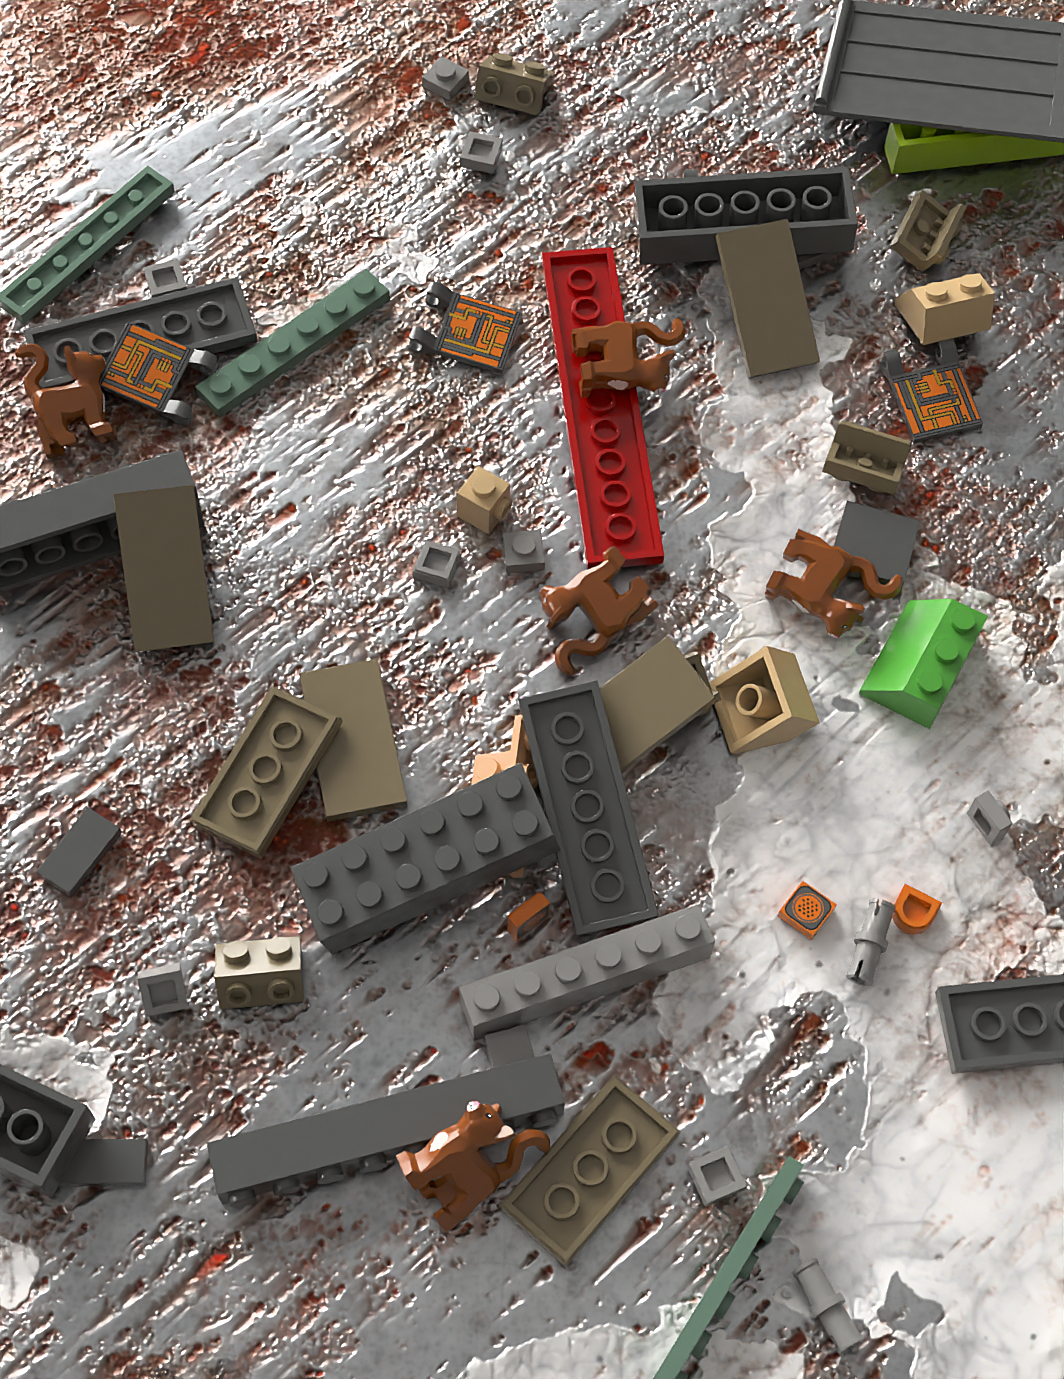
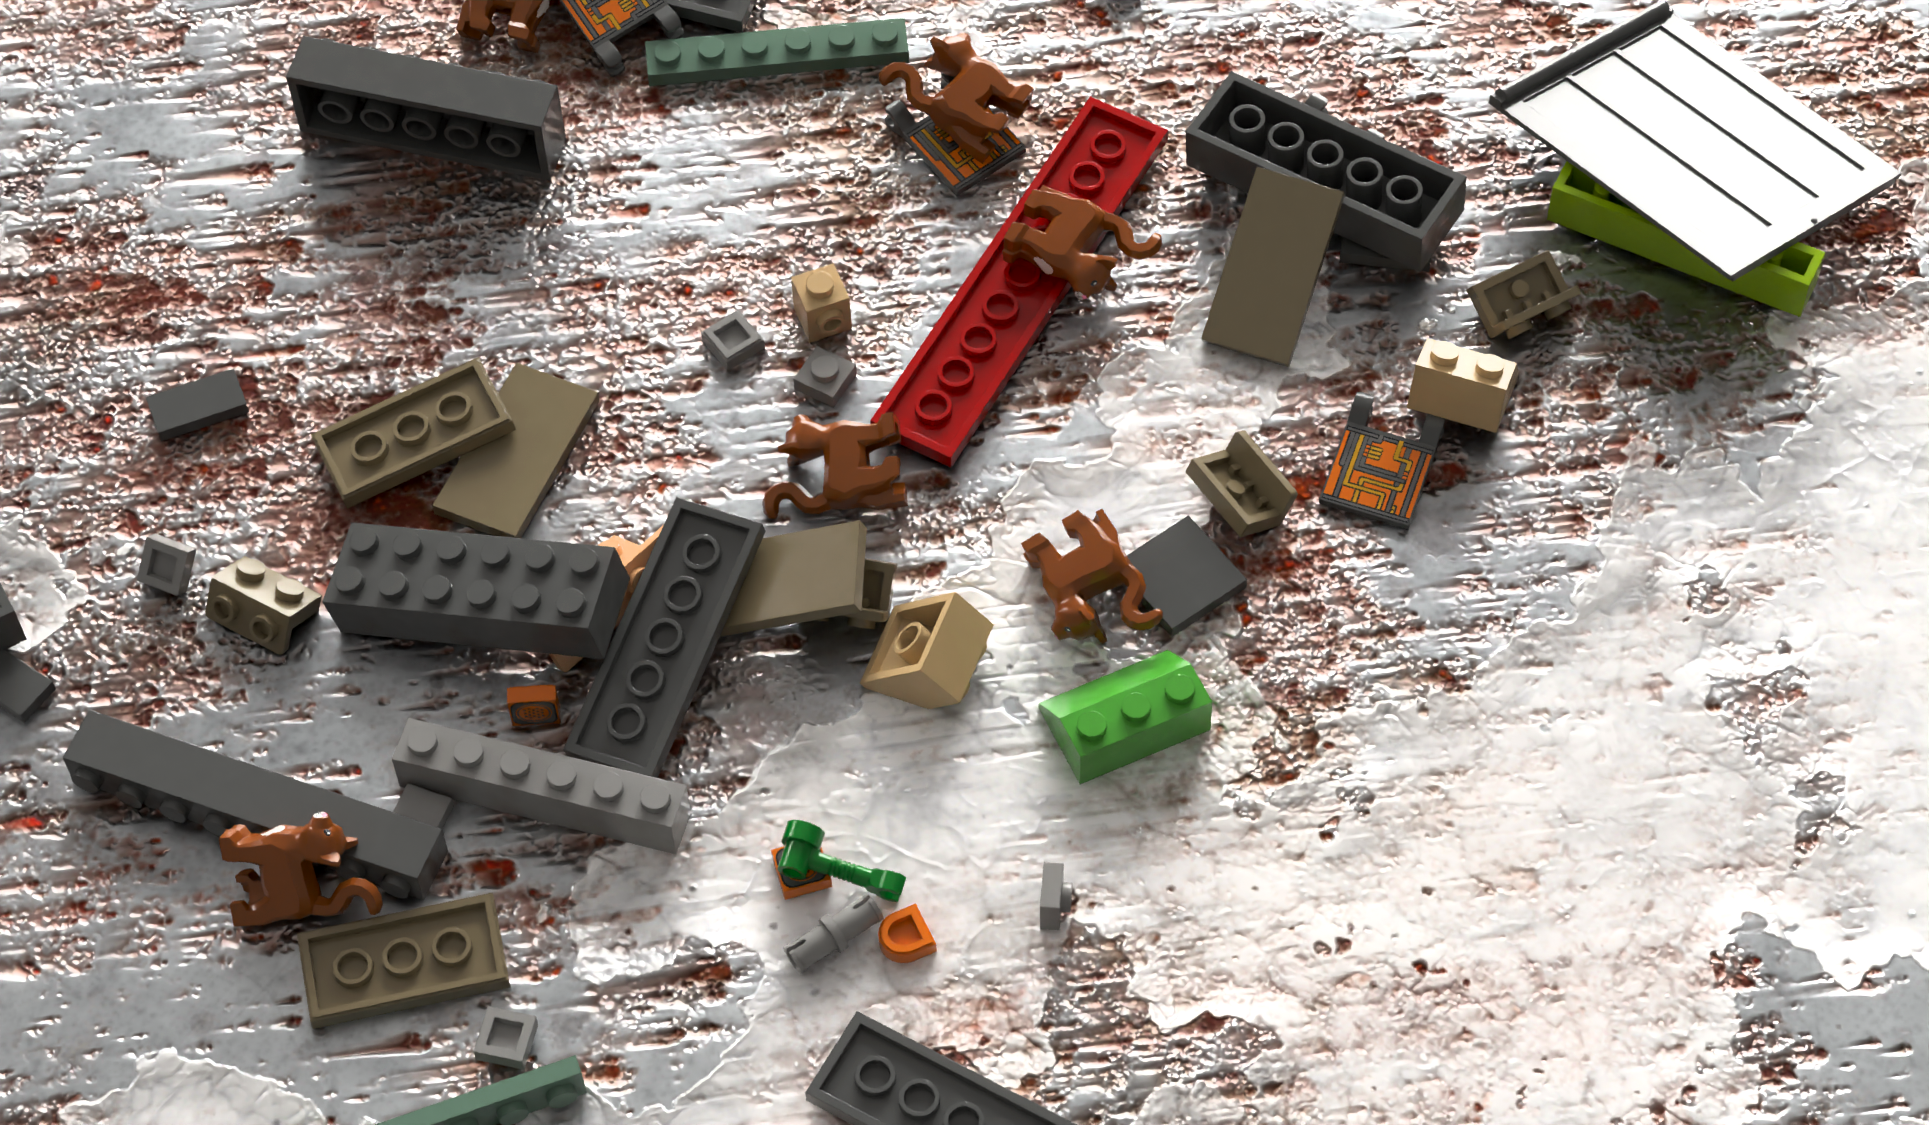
camera: 40 degrees right, 5 degrees down
dark tan tile [113,485,214,652] -> none
none -> green brick [777,820,906,902]
none -> dark orange animal [879,33,1034,164]

